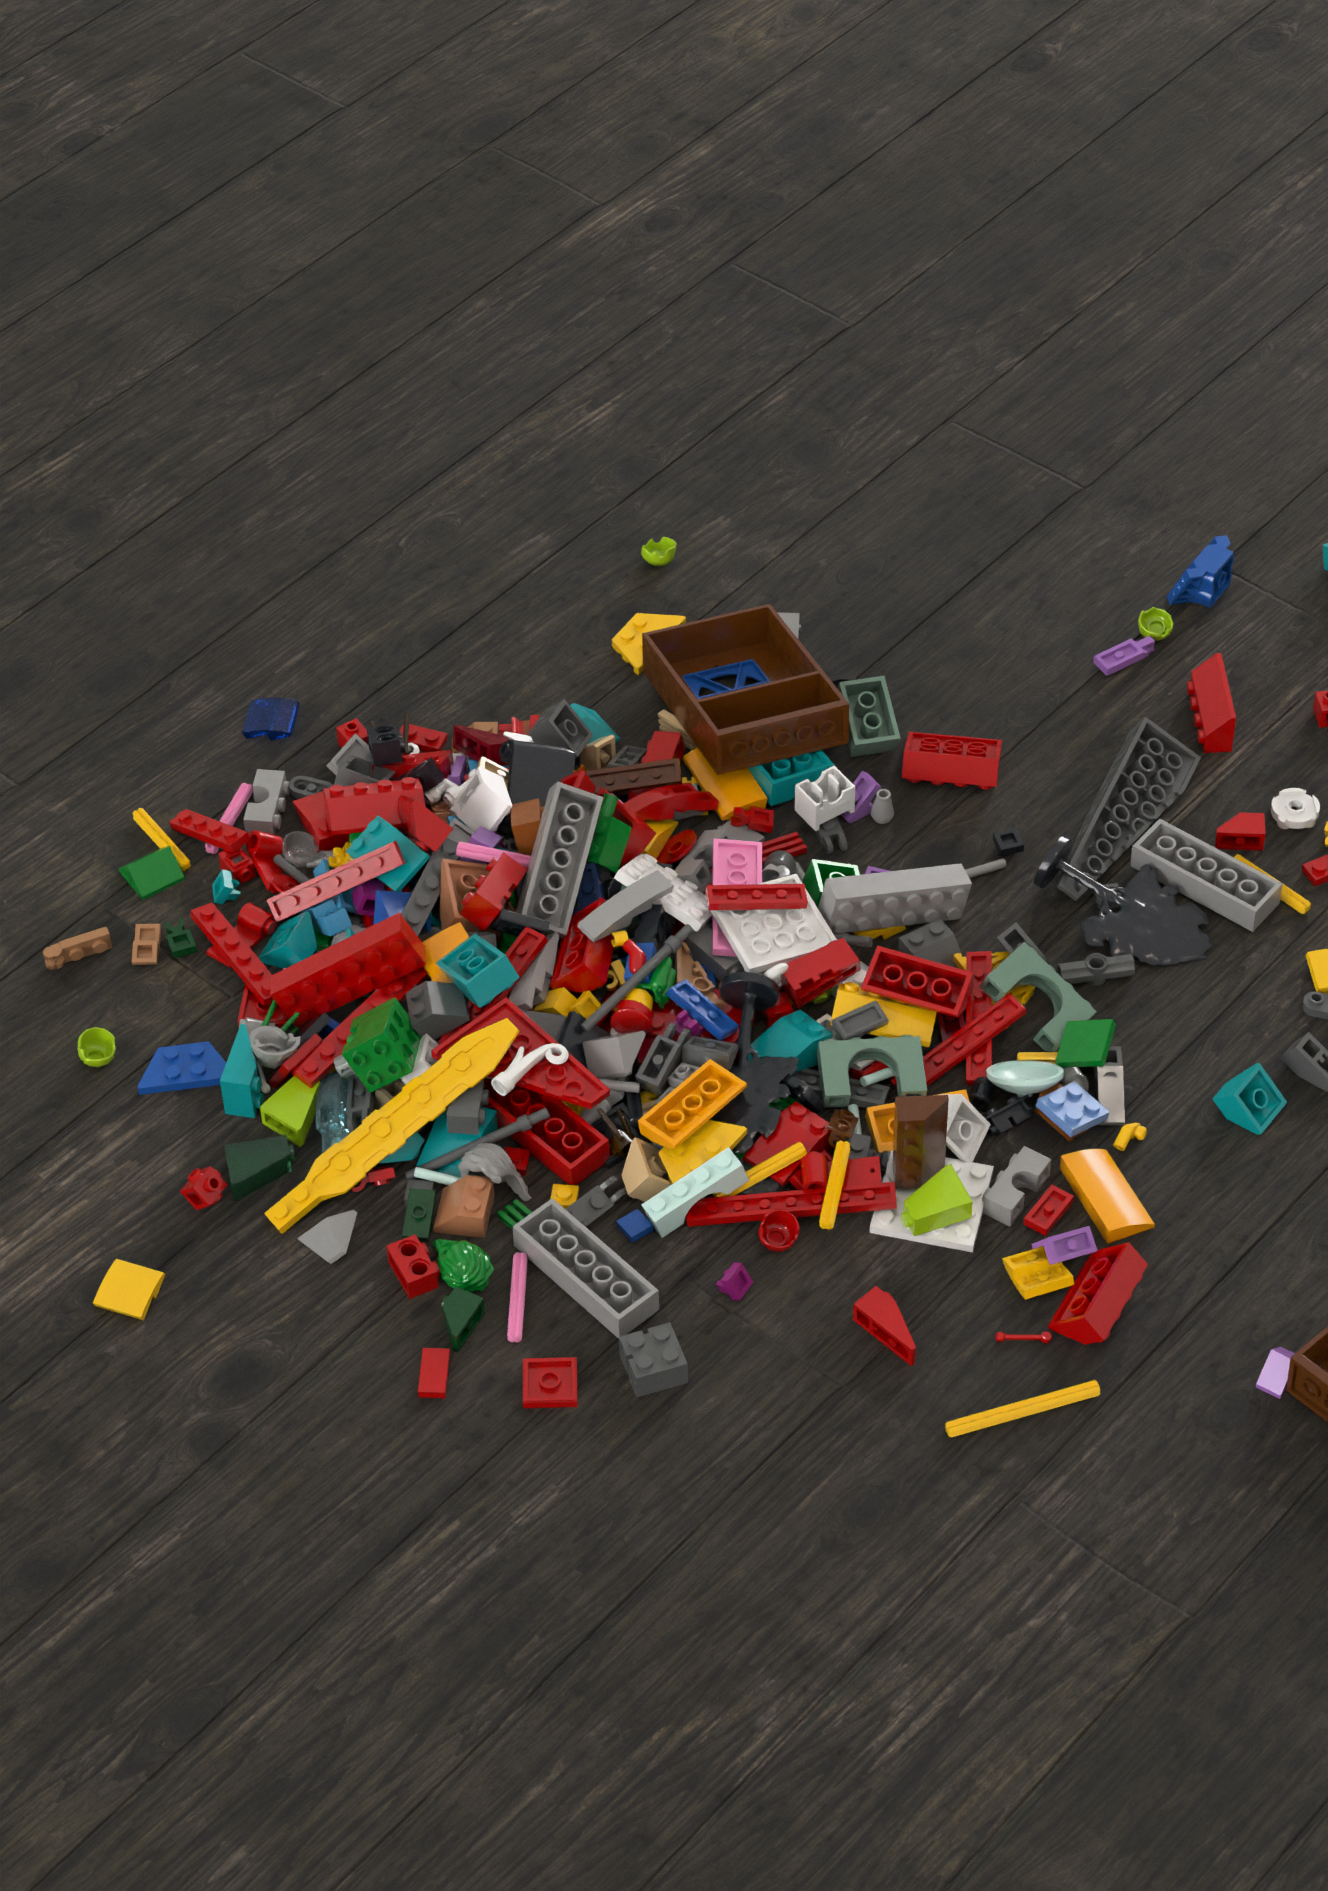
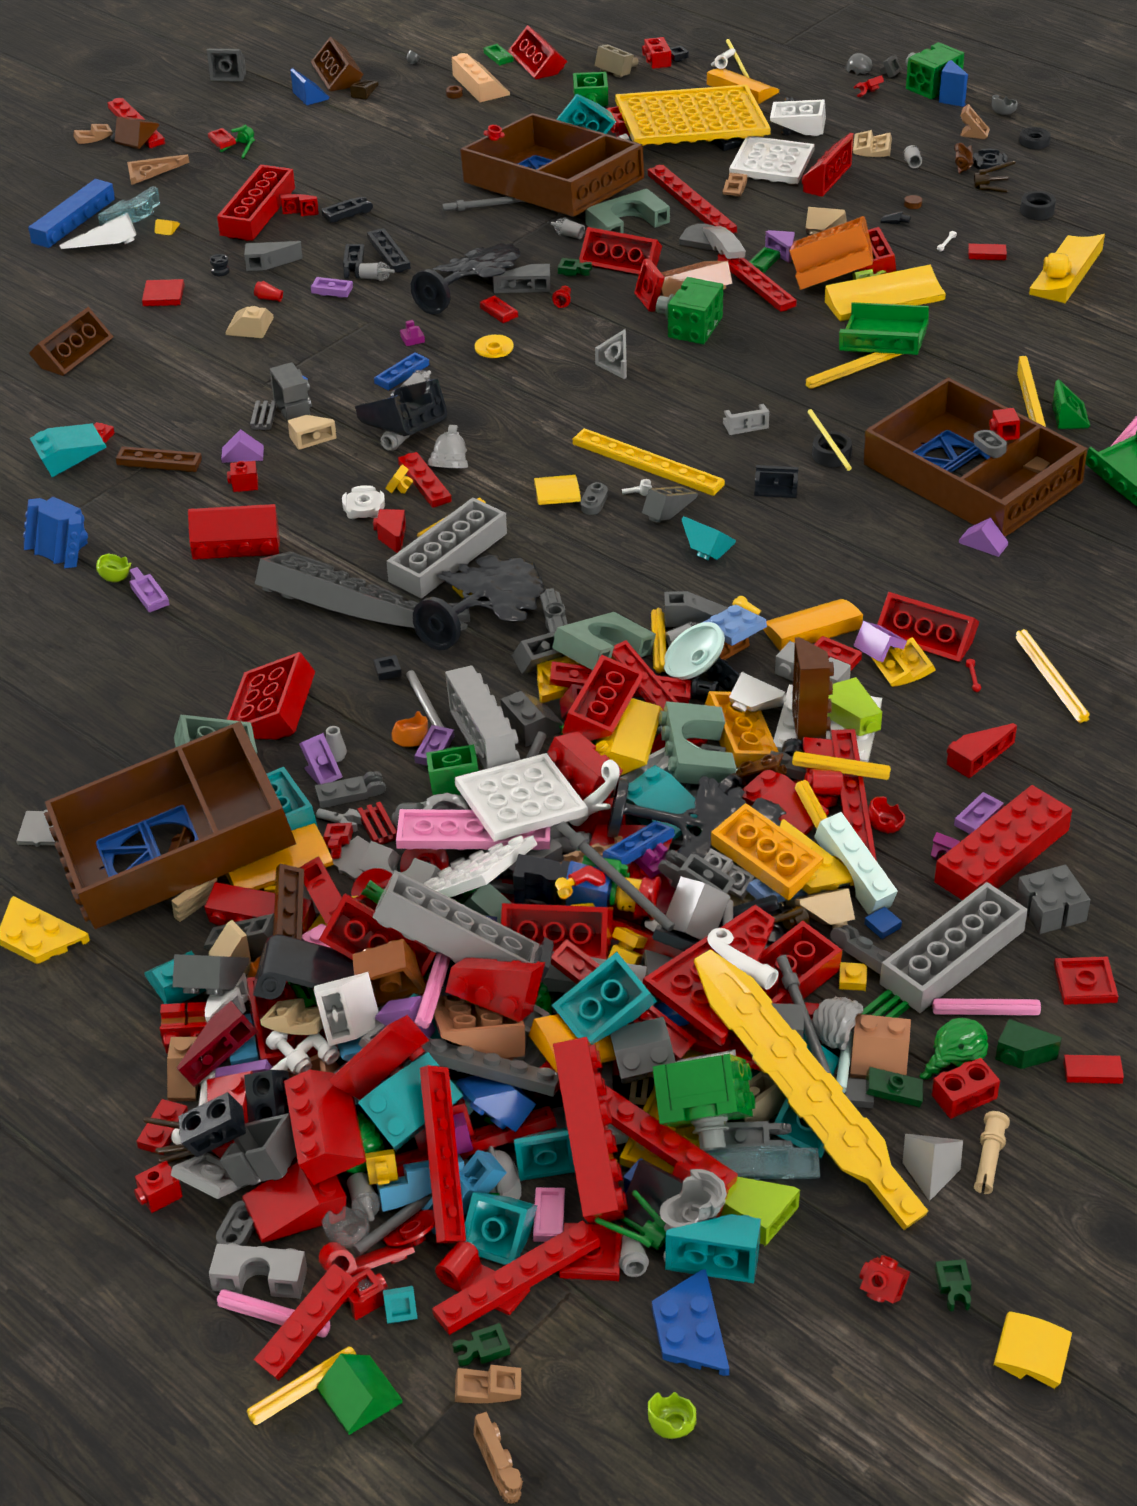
camera: 90 degrees left, 5 degrees down
clear green slope [224,1135,295,1201] -> none
clear blue slope [242,698,300,741] -> none
light grey slope [577,870,674,942] -> none
dark grey slope [682,1036,739,1071] -> none
red plate [706,884,808,910] -> none
white piece [795,766,855,831] -> none
dark grey tile [831,1001,889,1040] -> none
green tile [1055,1019,1116,1068] -> none
none -> light grey bar [316,808,362,832]
none -> orange hair [391,711,429,747]
none -> red brick [934,785,1072,900]
none -> dark green plate [935,1259,972,1312]
none -> medium lavender plate [954,792,1004,834]
none -> tan pin [974,1111,1010,1194]

